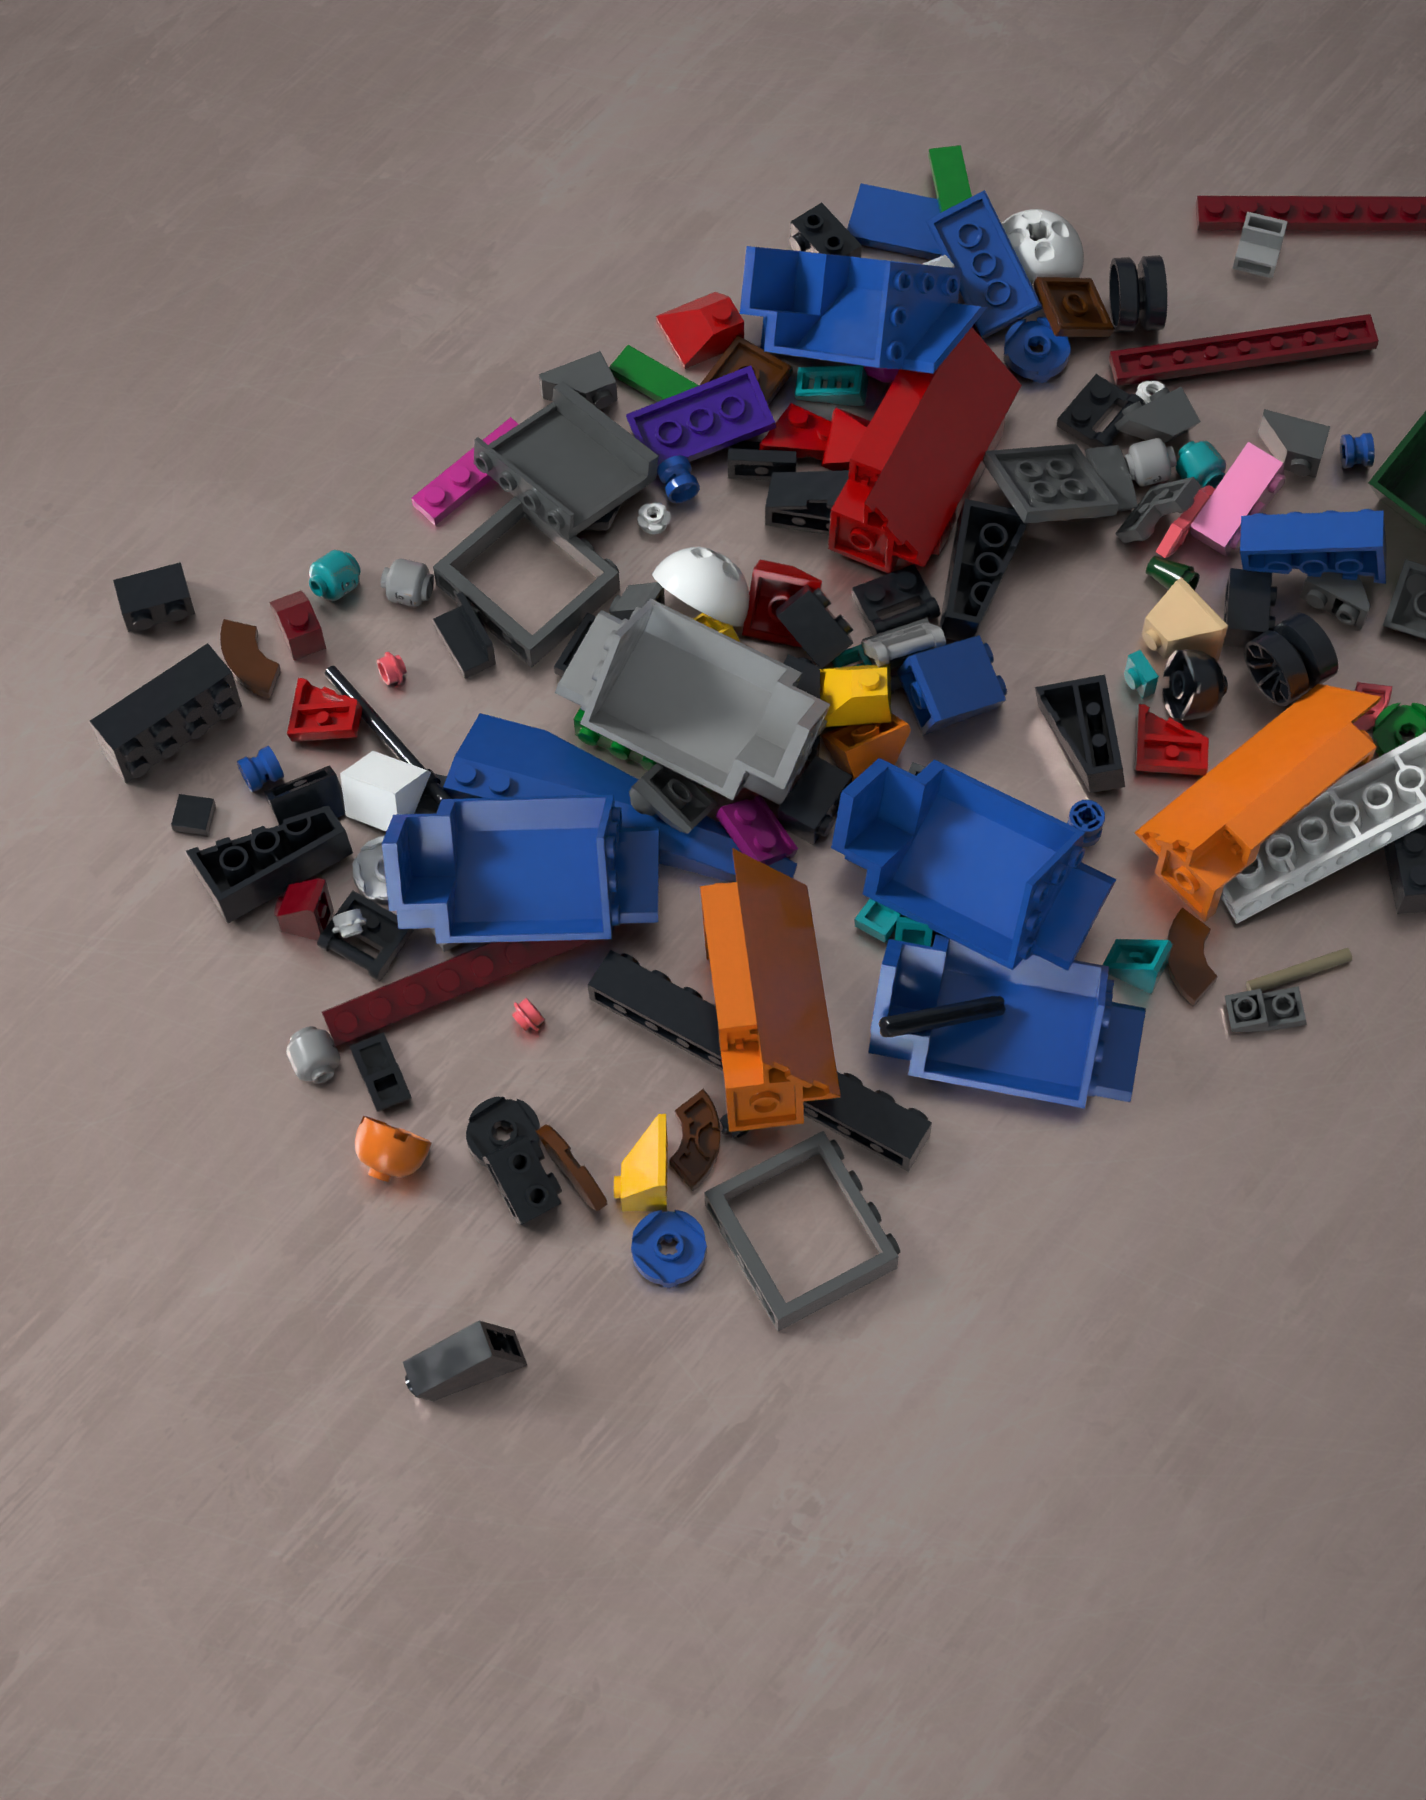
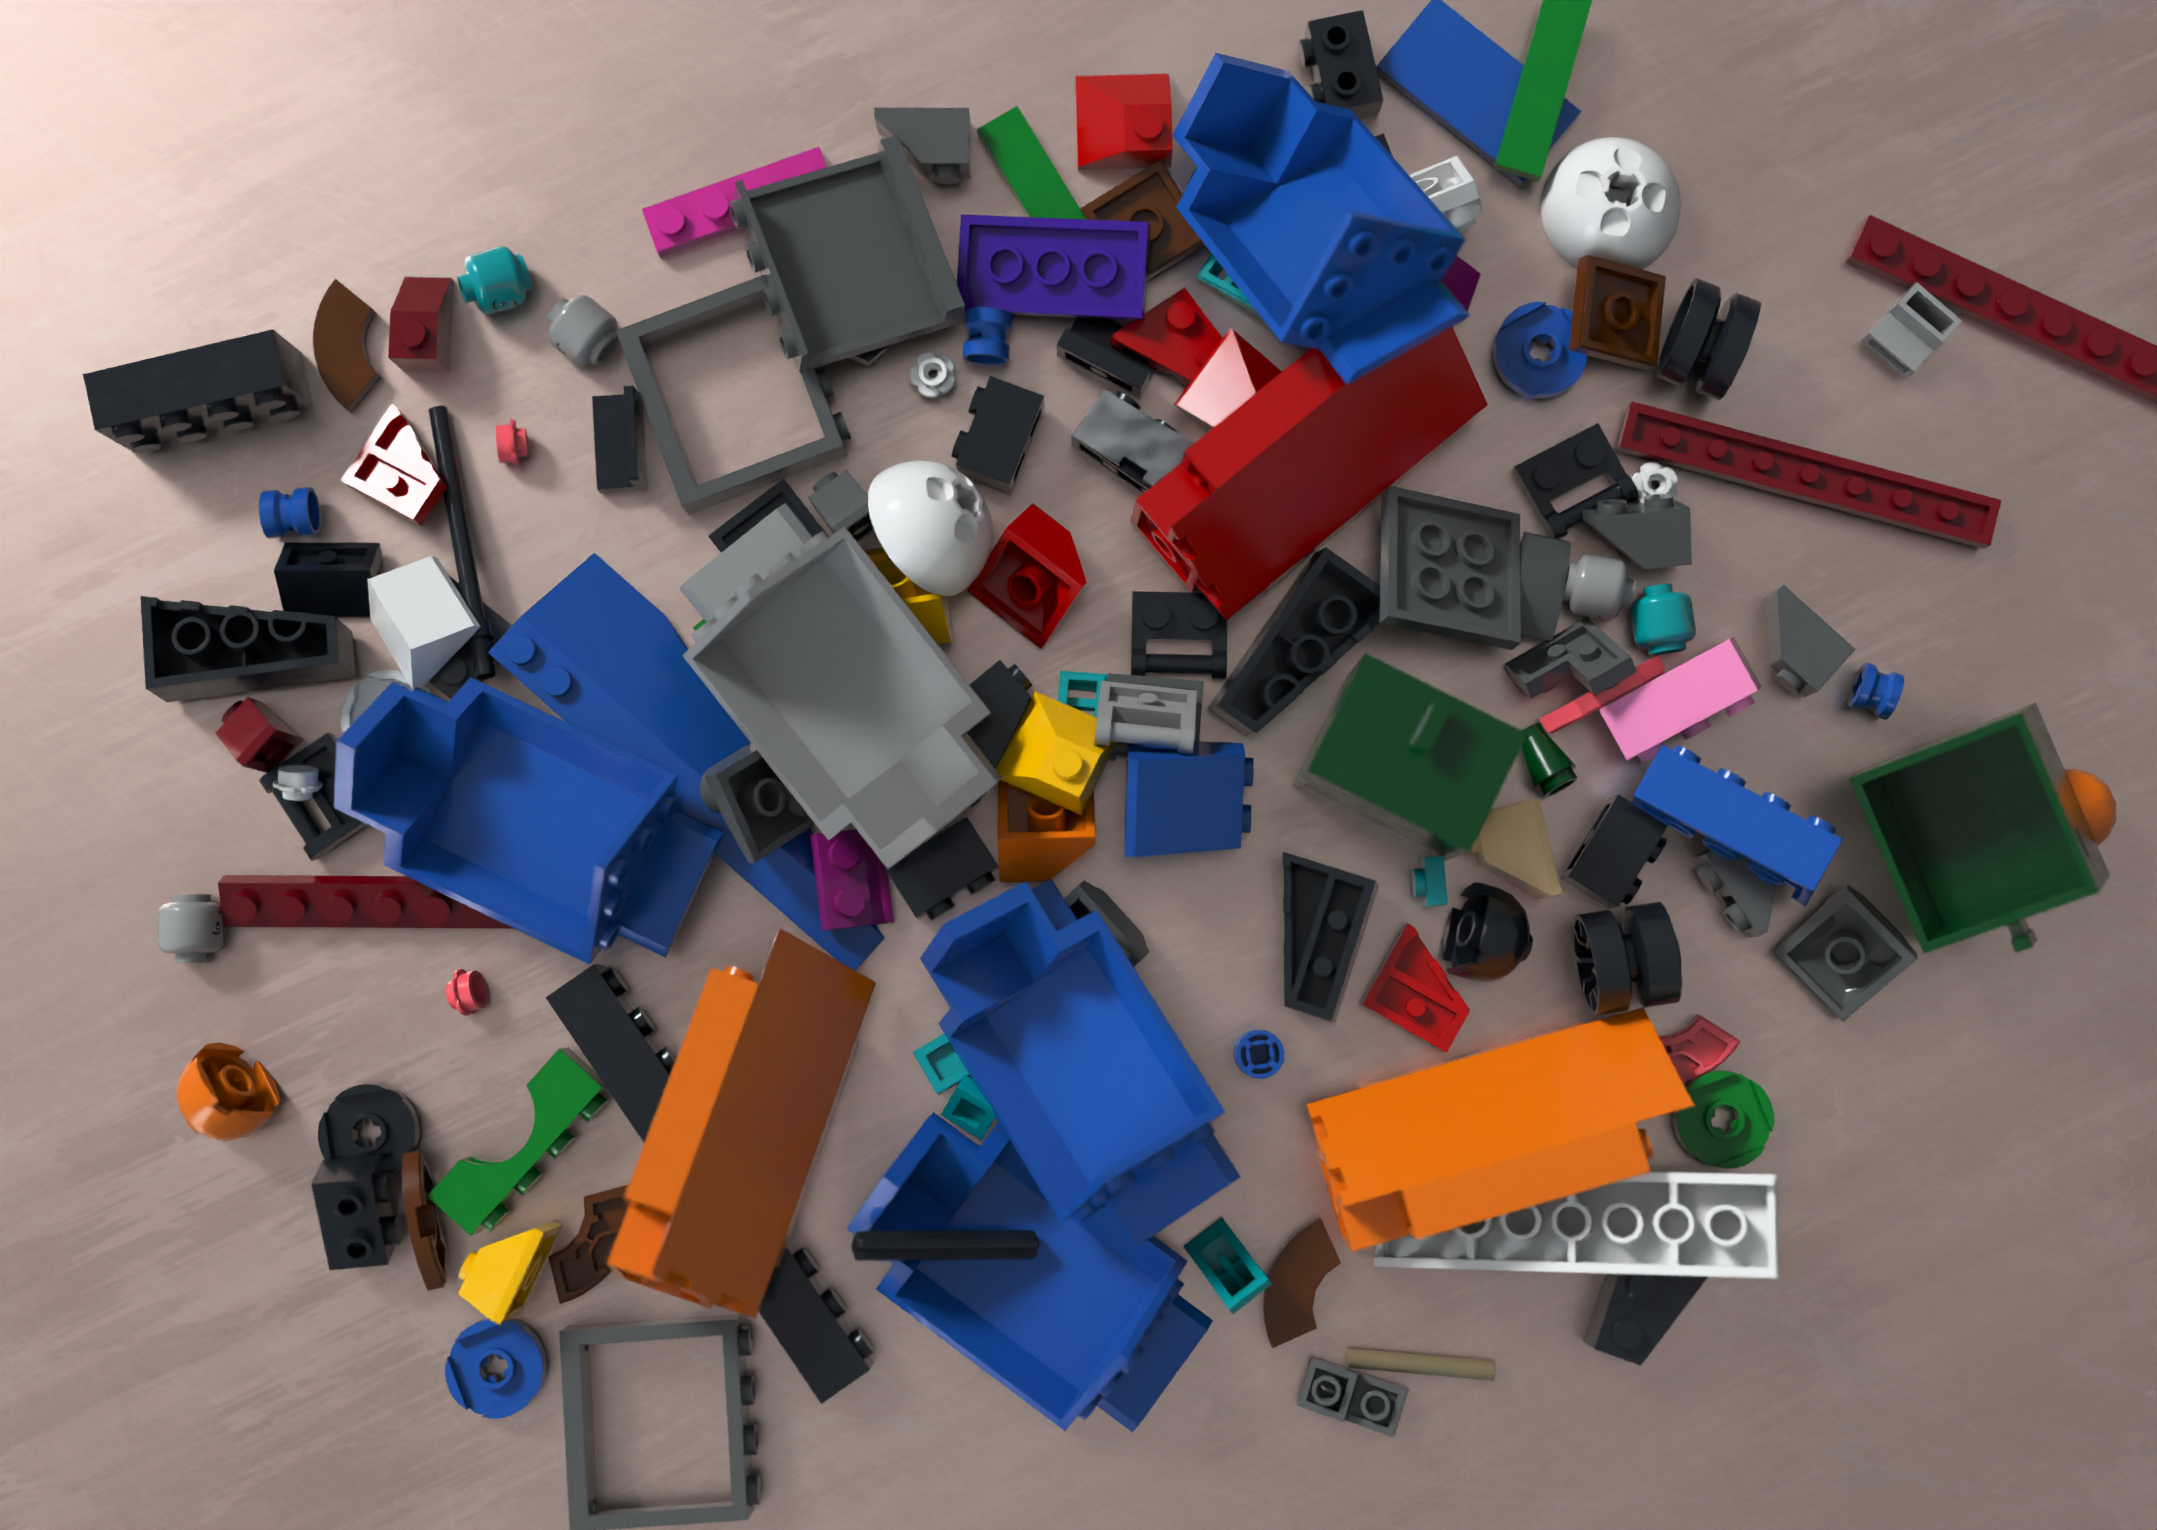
camera: 25 degrees right, 20 degrees up
black brick [113,562,195,632] -> none
black tile [171,794,216,836] -> none
black slope [350,1032,412,1112] -> none
black slope [403,1320,527,1401] -> none
black brick [775,584,853,669] -> none
blue tile [926,190,1043,339] -> none
none -> green arch [427,1047,608,1236]
none -> black brick [951,376,1045,493]
none -> dark green piece [1292,653,1528,861]

